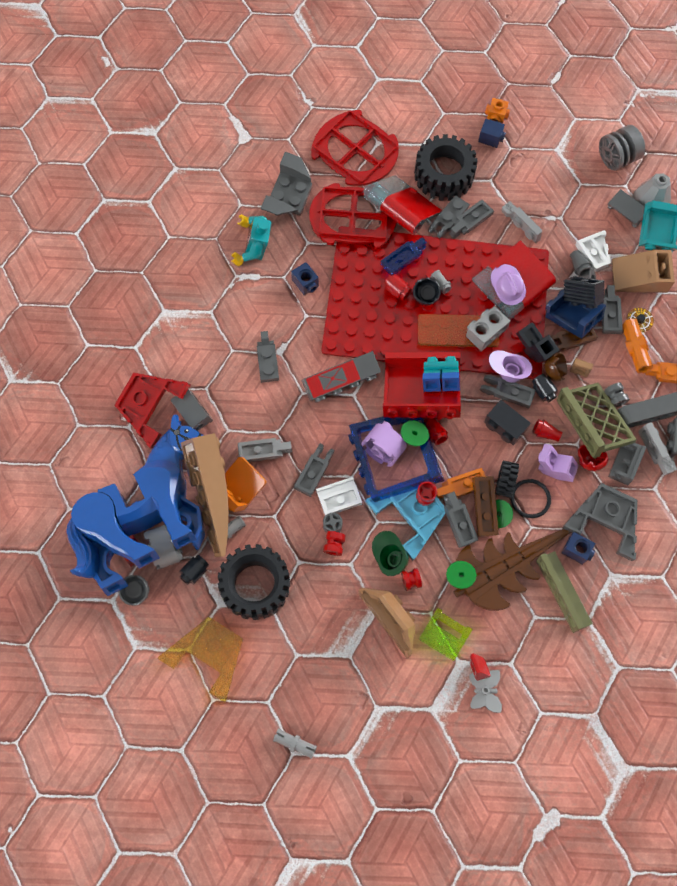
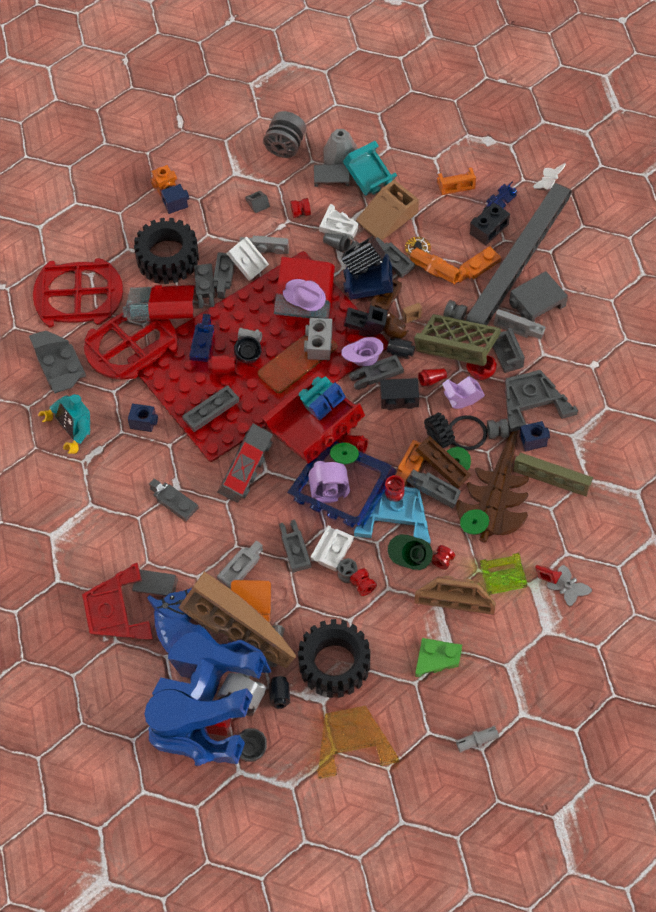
camera: 40 degrees left, 10 degrees down
none -> dark grey plate [182,385,239,432]
none -> white plate [226,236,269,281]
none -> dark grey slope [245,191,270,213]
none -> red wheel [290,198,311,218]
none -> bright green wing [415,638,462,677]
none -> dark grey wheel [487,419,509,439]

